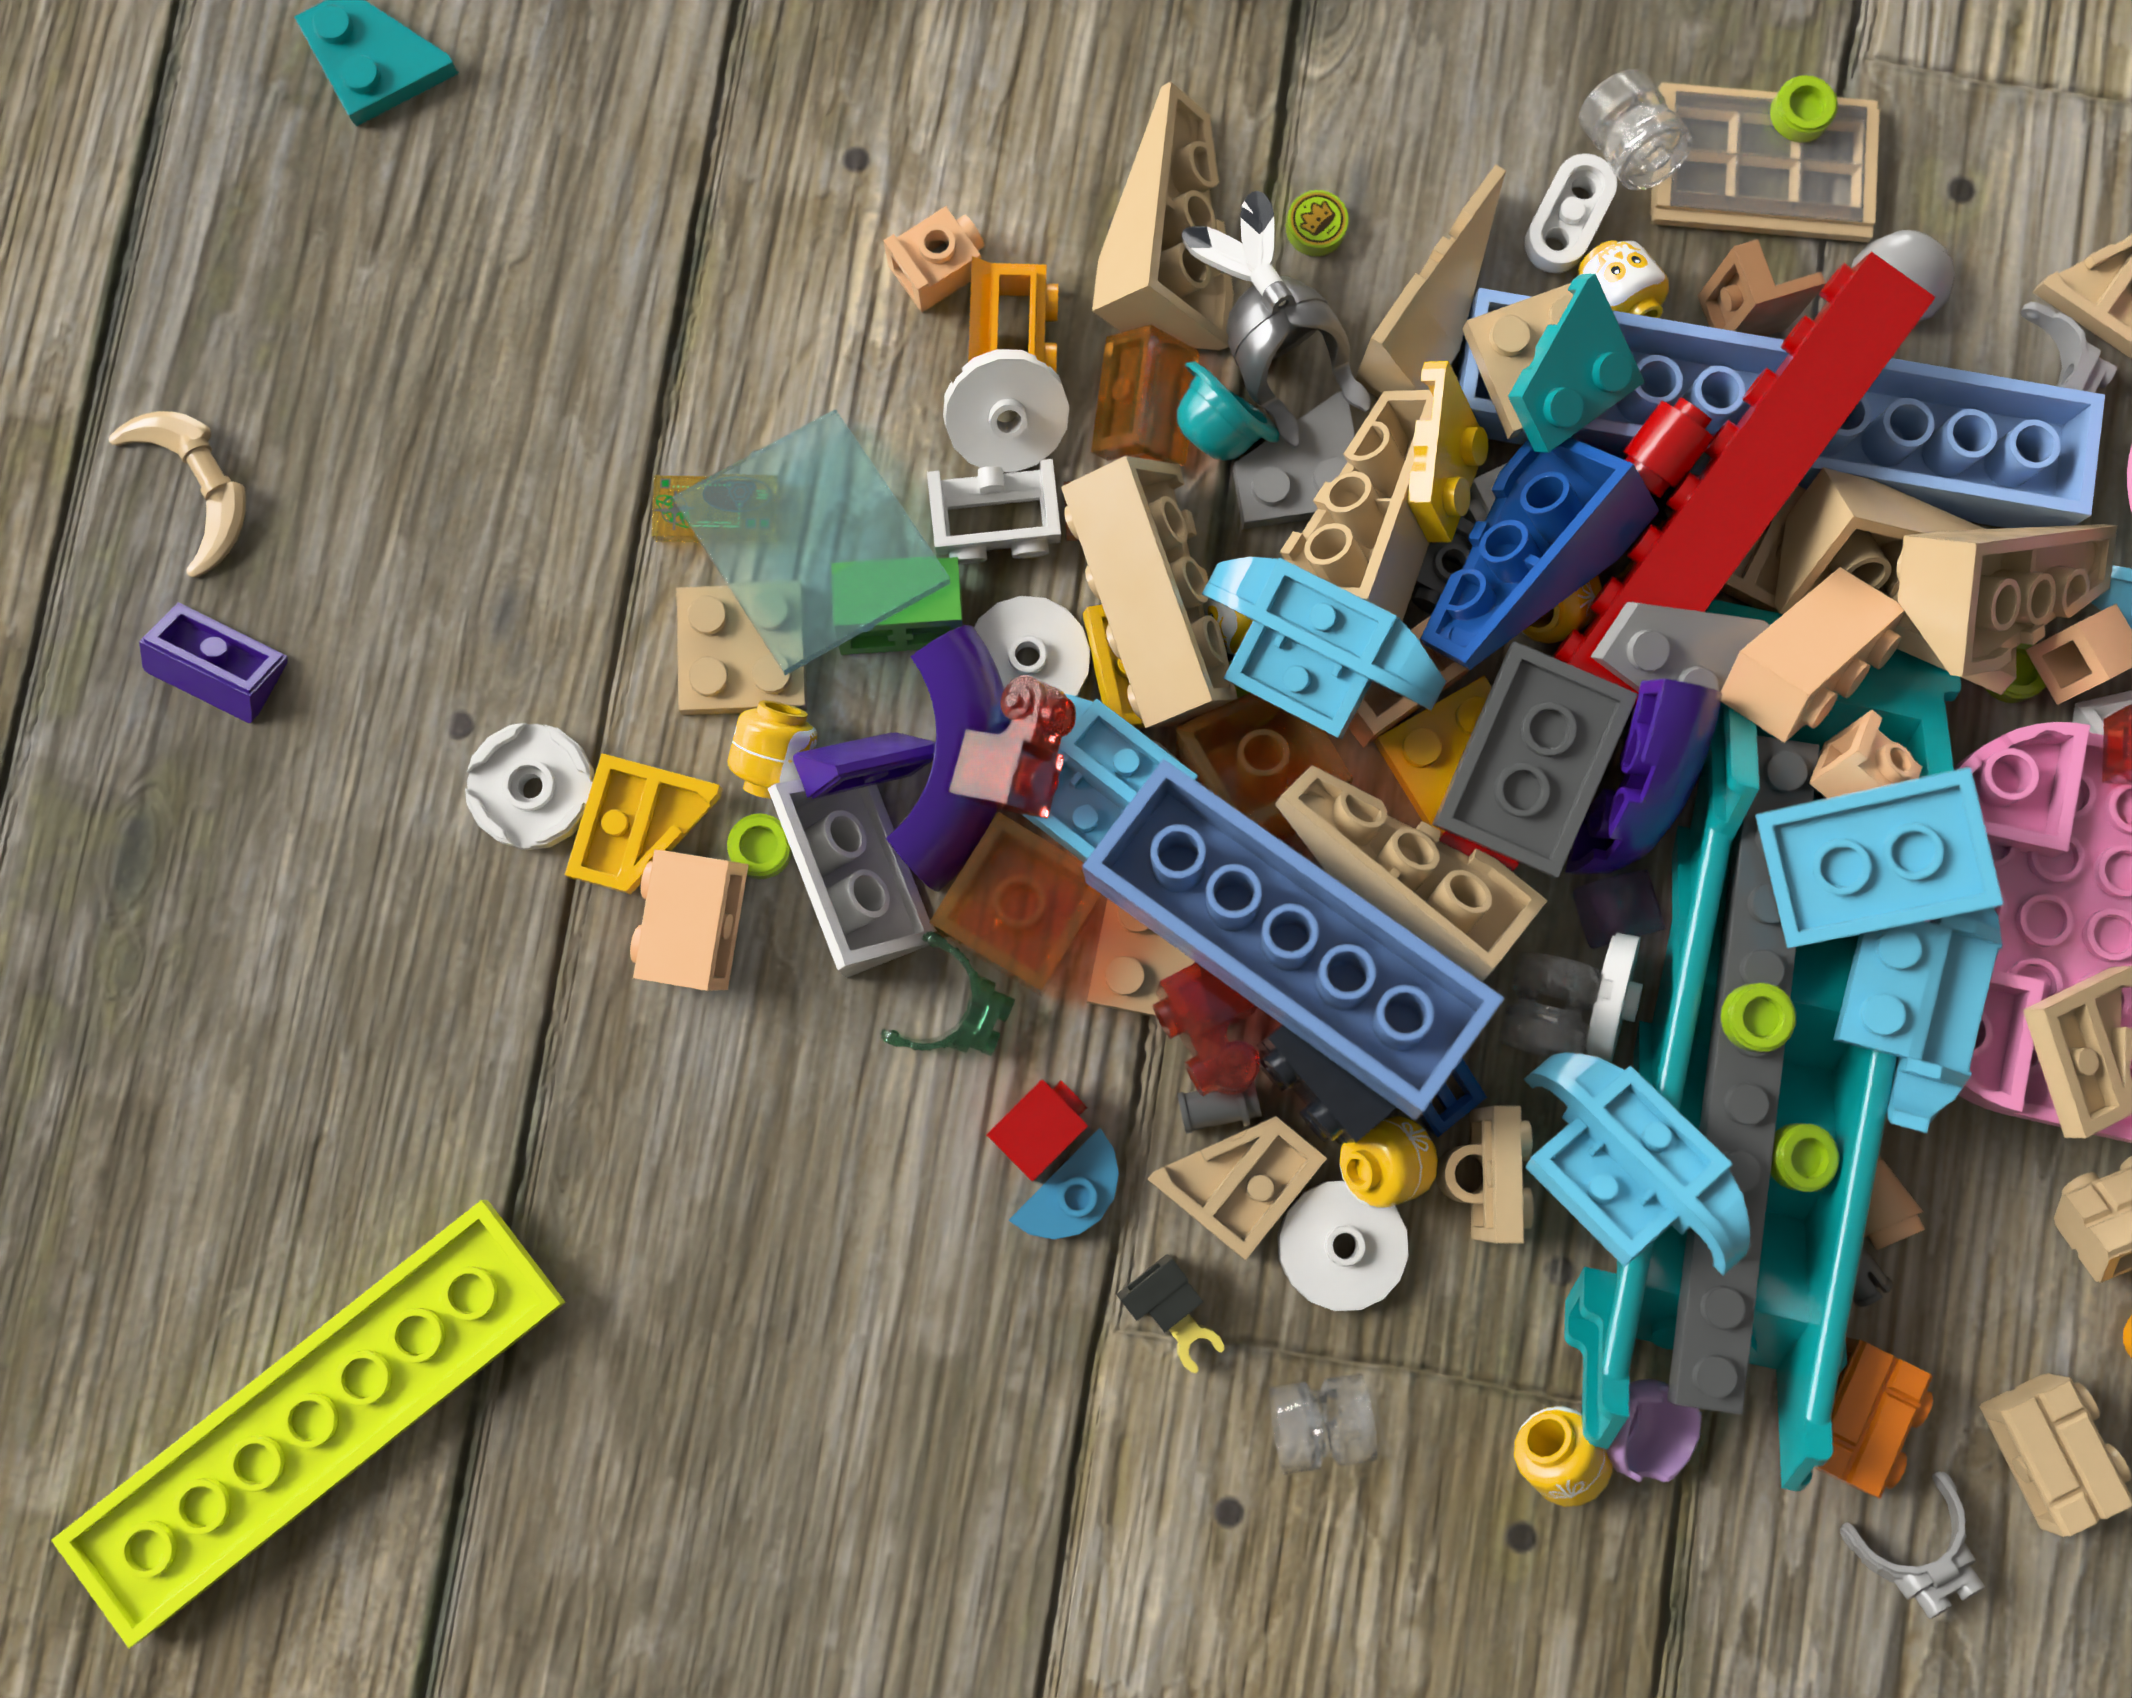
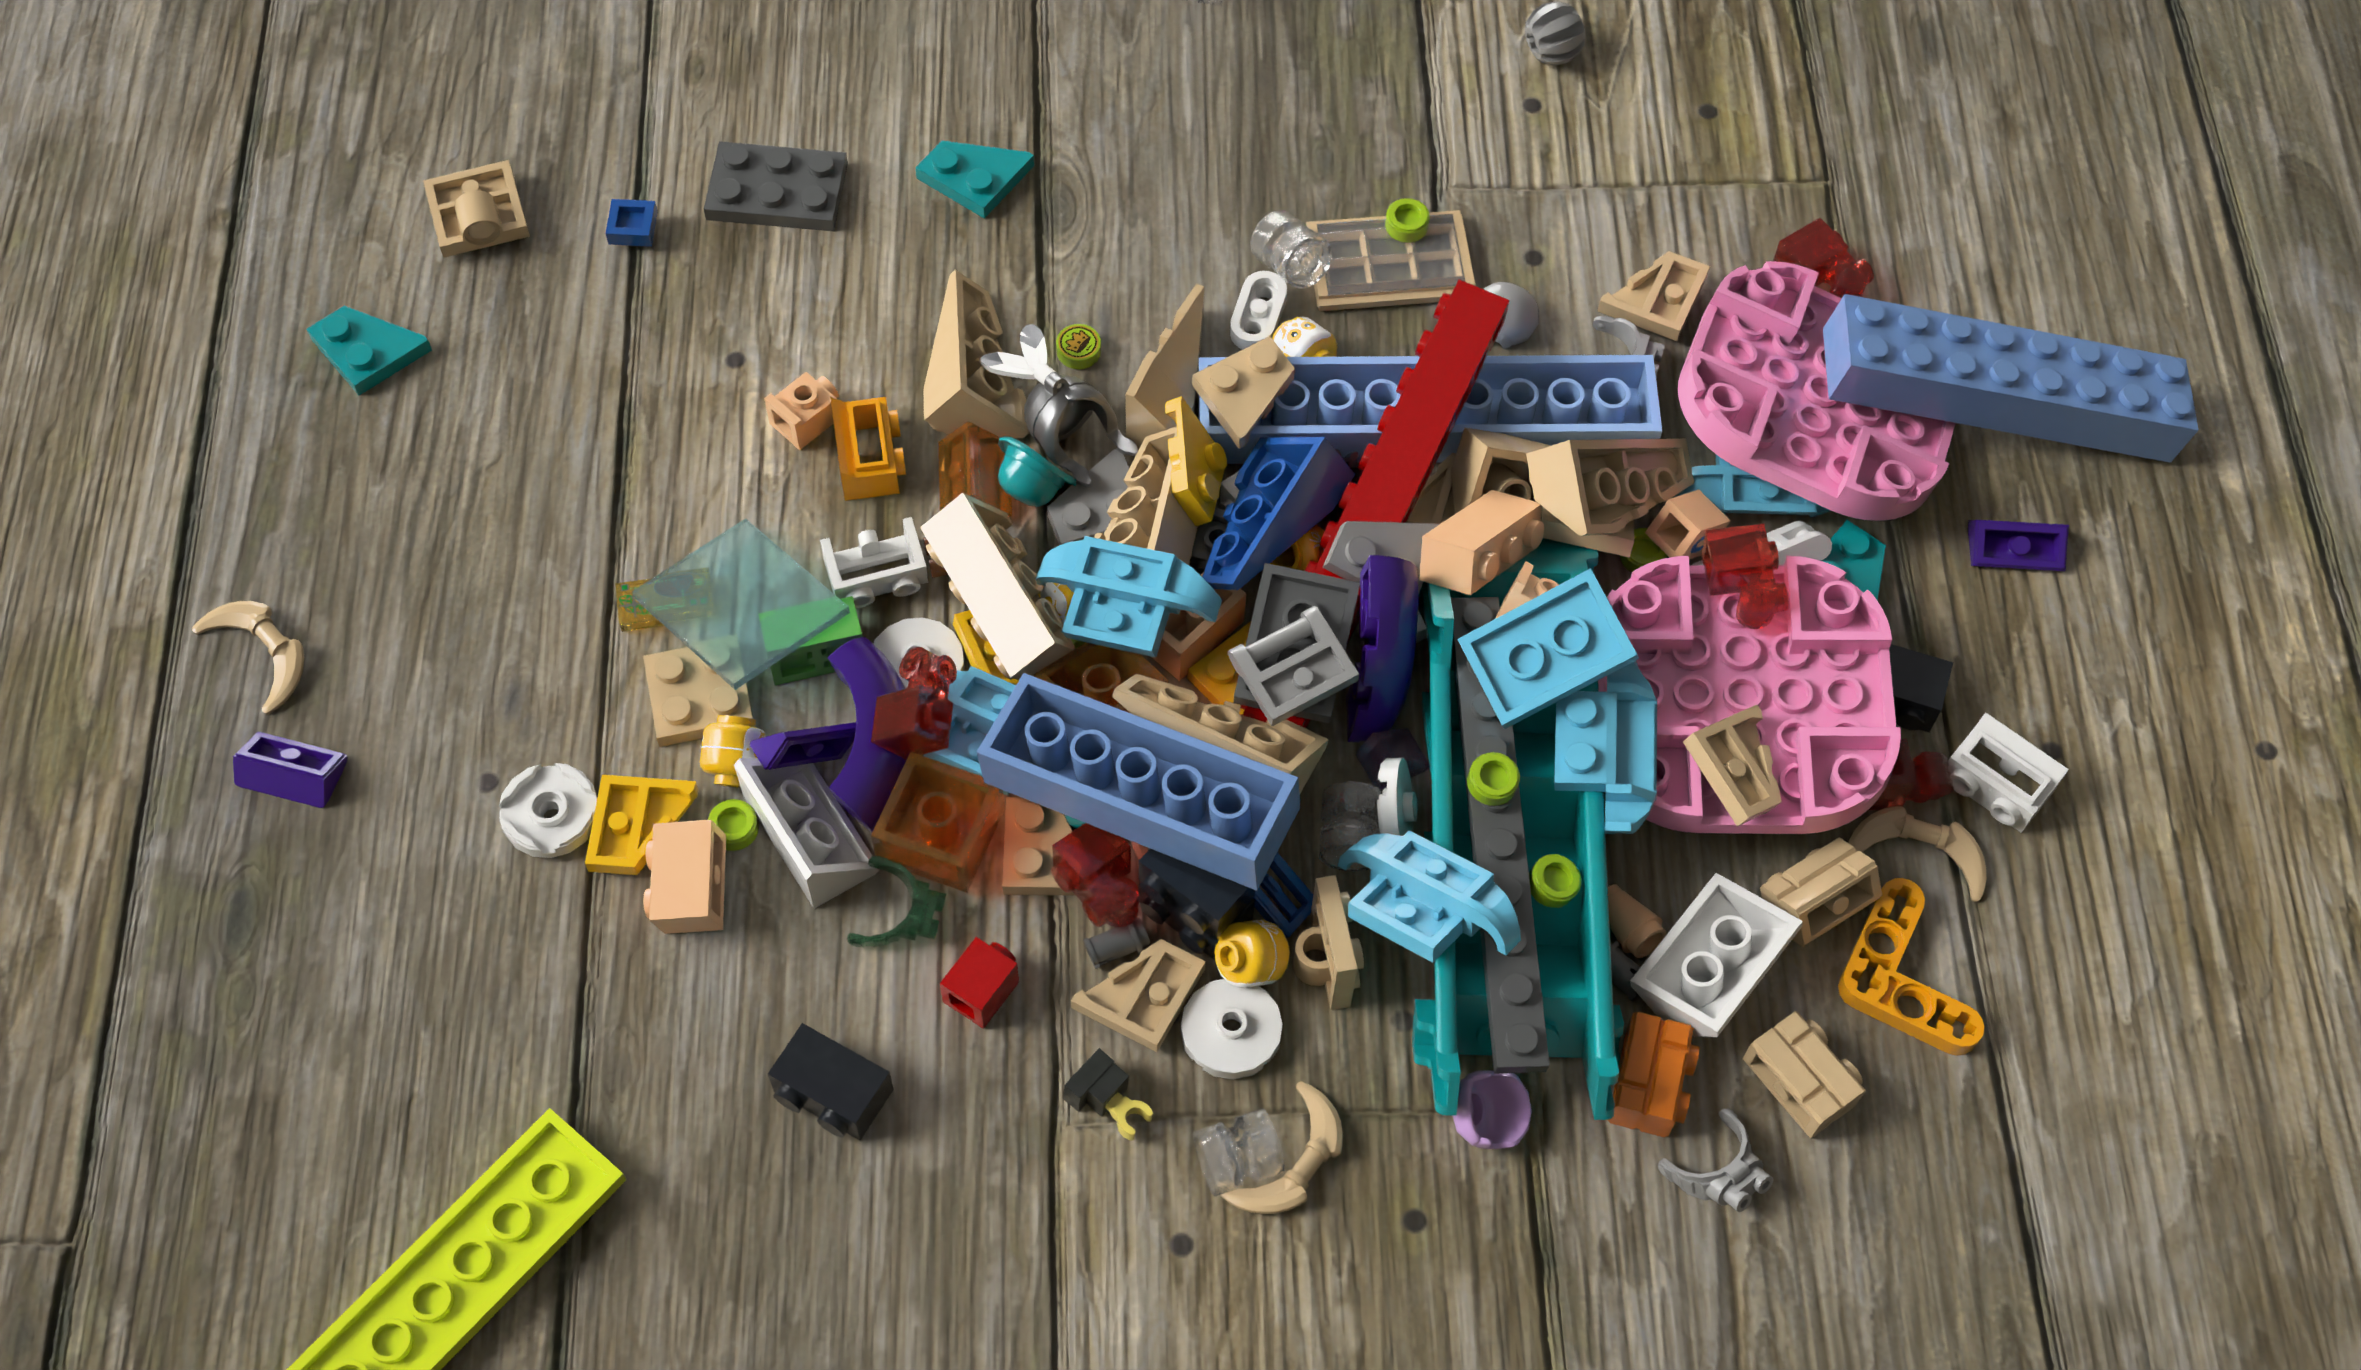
camera: 10 degrees left, 20 degrees down
white plate [943,349,1069,472] -> none
dark azure plate [1008,1128,1119,1240] -> none
teal wing [1508,274,1645,453] -> none
yellow head [1514,1406,1613,1507] -> none
red brick [1623,397,1714,498] -> none
medium nougat panel [1698,239,1826,336] -> none
none -> black brick [768,1023,894,1141]
none -> tan piece [1219,1082,1343,1214]
none -> light grey plate [1228,606,1359,726]
none -> white slope [1630,873,1803,1037]

